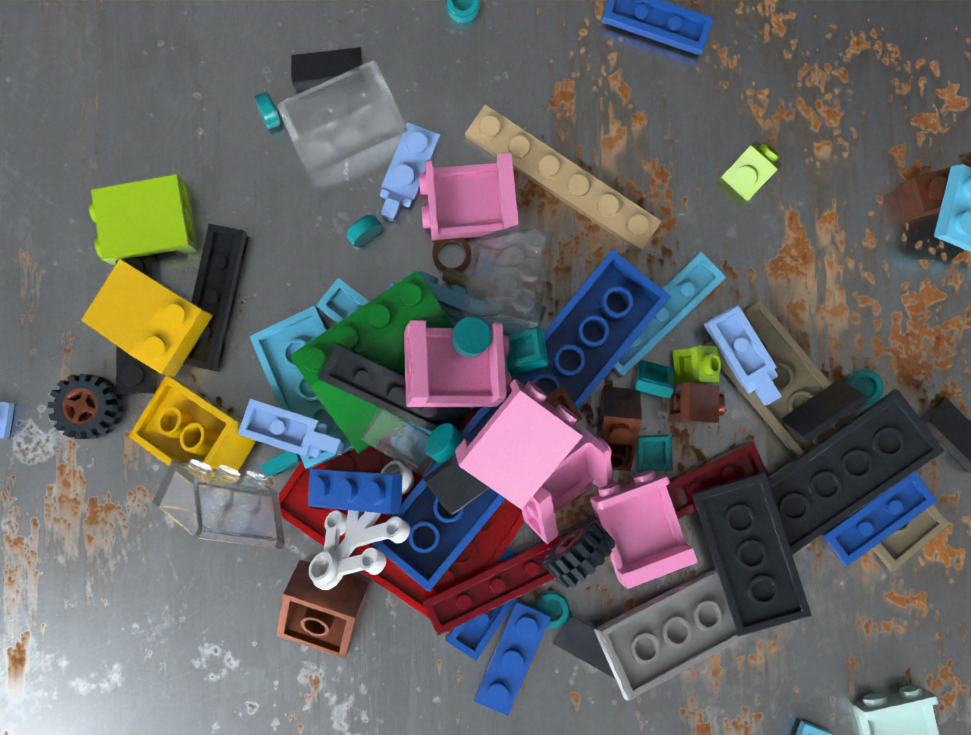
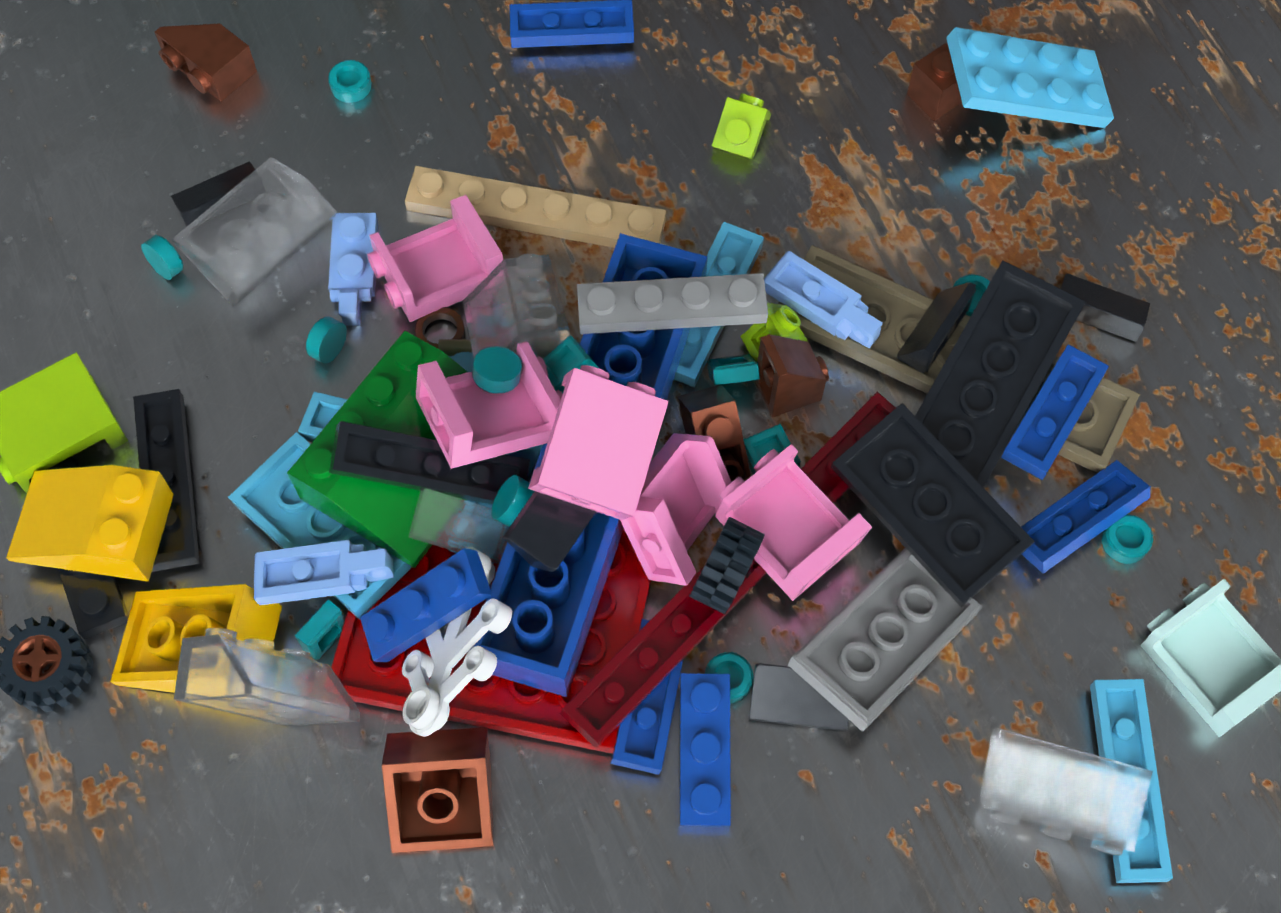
camera: 25 degrees left, 20 degrees down
none -> light grey plate [577,273,768,334]
none -> blue plate [1021,460,1151,574]
none -> teal tile [1102,514,1153,564]

